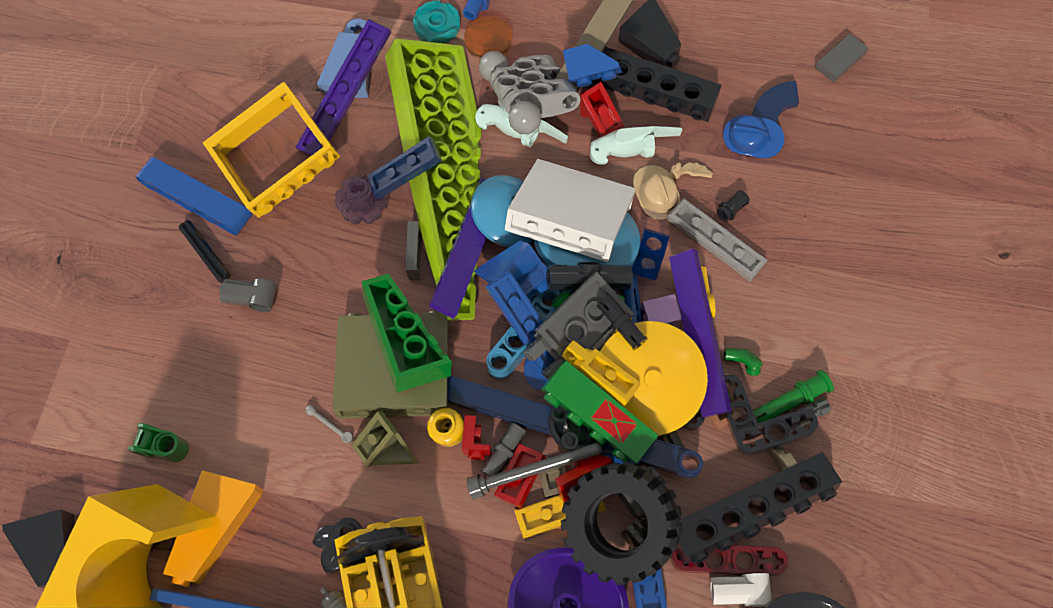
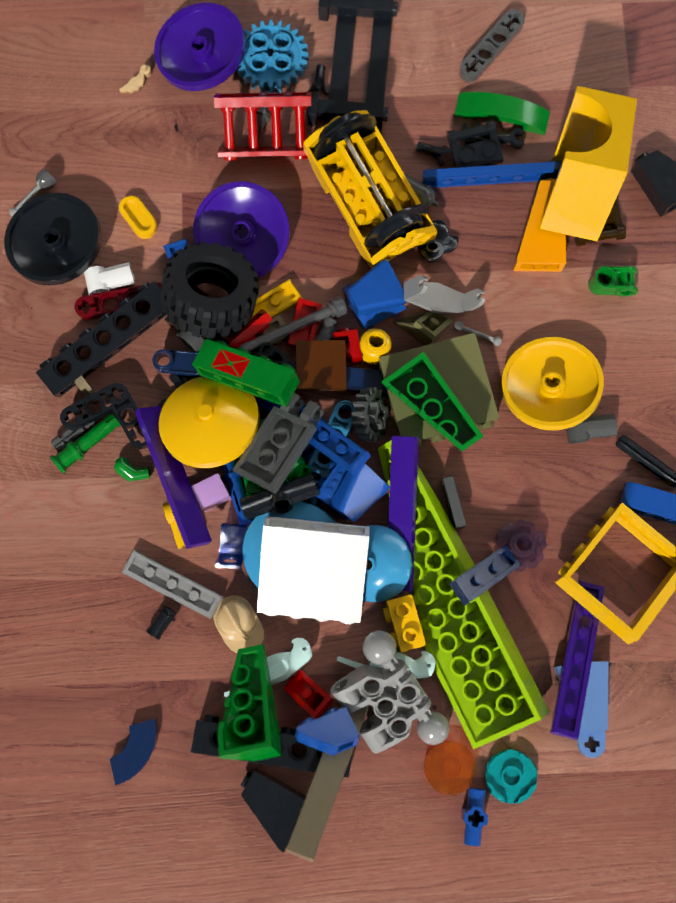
camera: 165 degrees right, 10 degrees up
yellow hinge [562,340,641,407] -> none
black pin [596,295,648,350] -> none
tan piece [669,162,713,179] -> none
blue piece [723,115,784,158] -> none
dark grey tile [815,34,869,83] -> none
none -> green wedge [218,644,281,761]
none -> reddish brown tile [296,340,346,391]
none -> blue piece [342,259,407,330]
none -> dark grey gear [352,387,389,442]
none -> yellow bracket [383,595,426,652]
none -> light grey piece [404,275,485,314]
none -> yellow dish [502,337,604,430]

